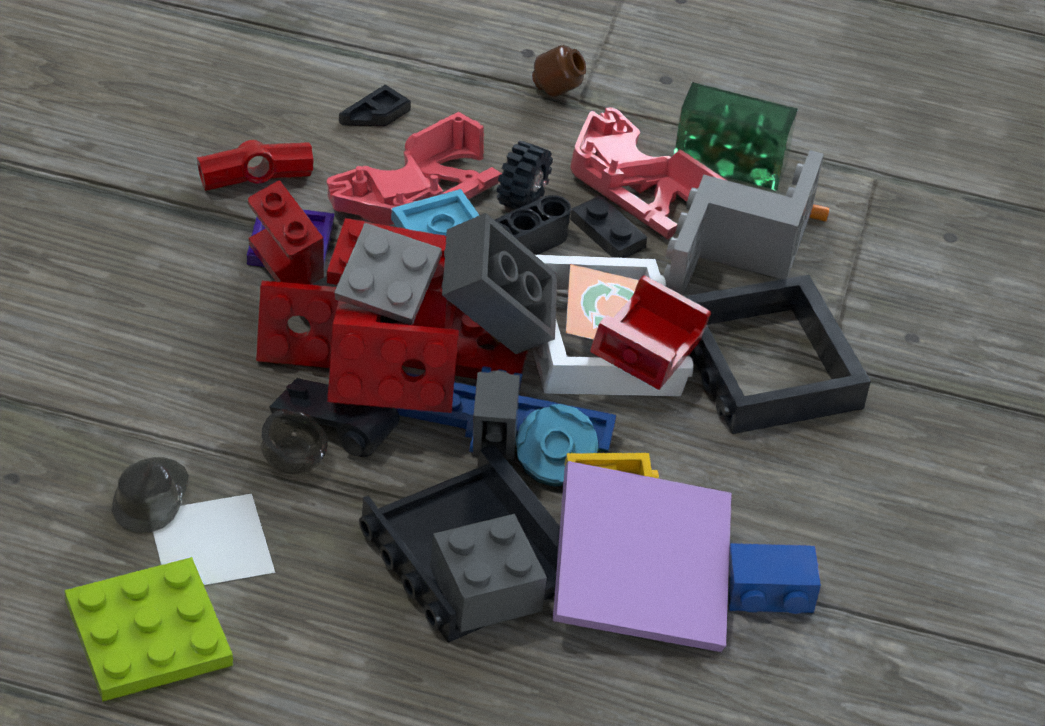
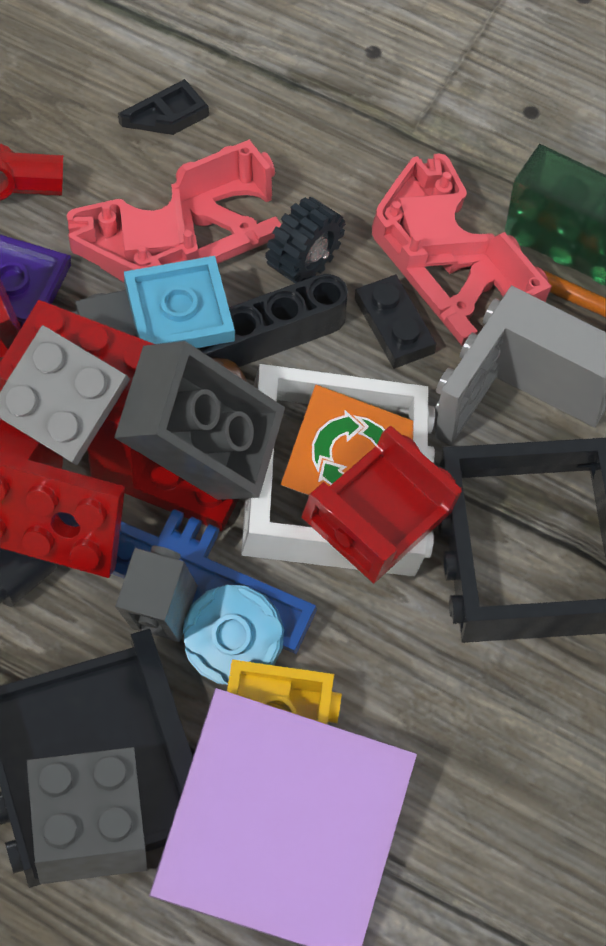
camera: 15 degrees right, 15 degrees up
reddish brown head [532,45,586,97] -> none
blue brick [728,543,821,614] -> none

